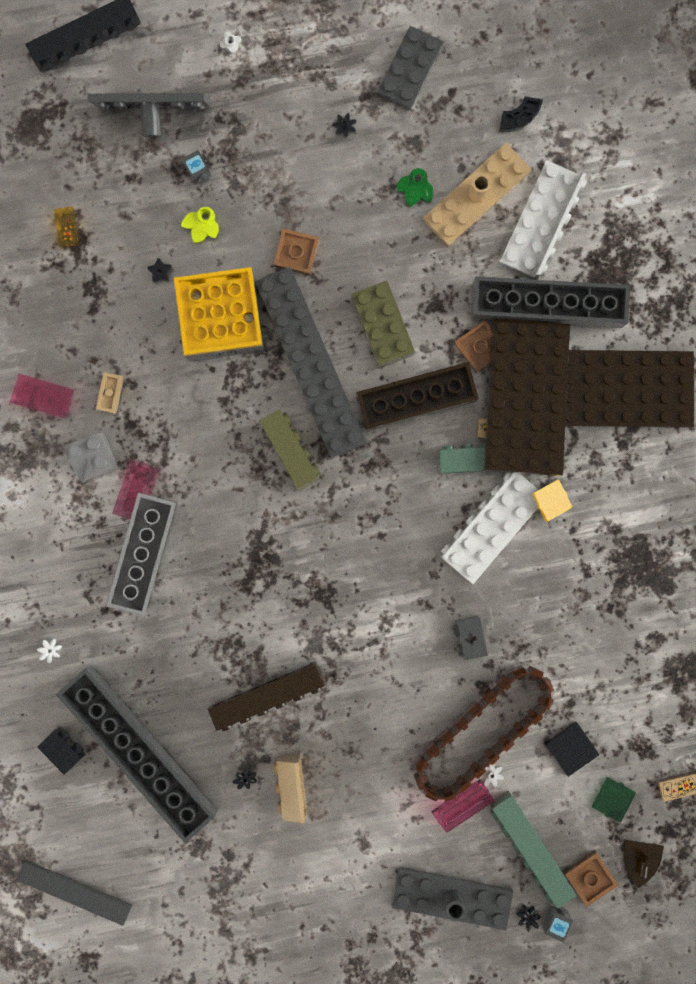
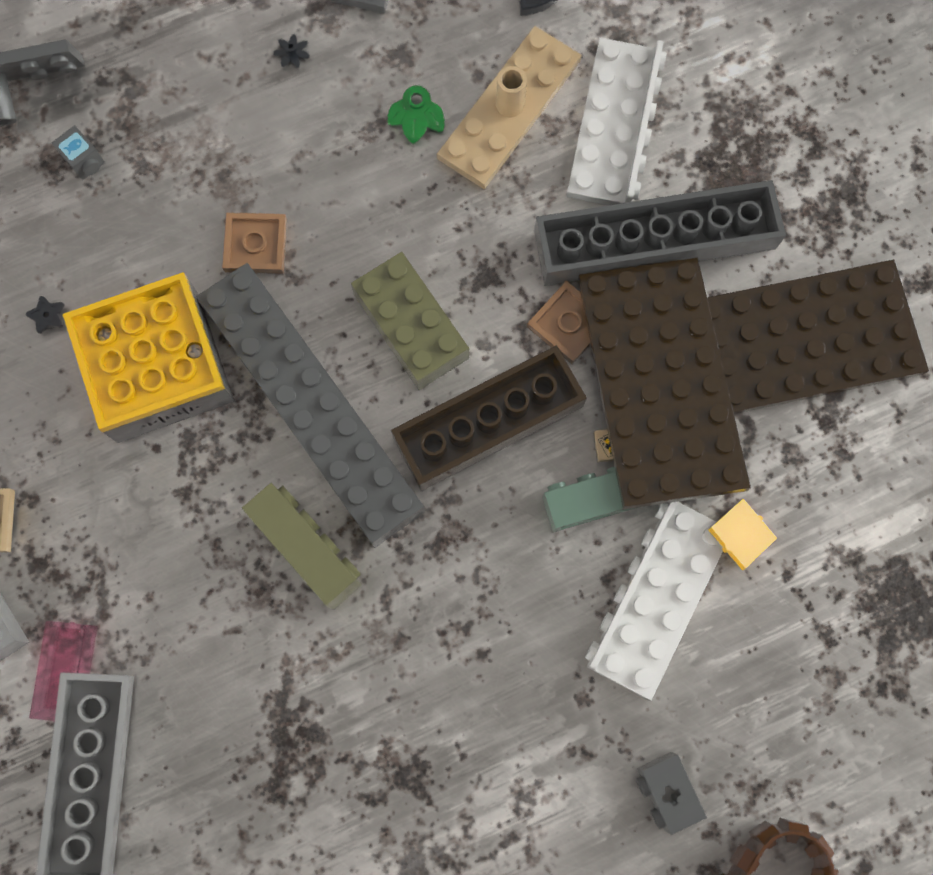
camera: 15 degrees left, 10 degrees down
neon yellow plate [181,207,219,243] -> none

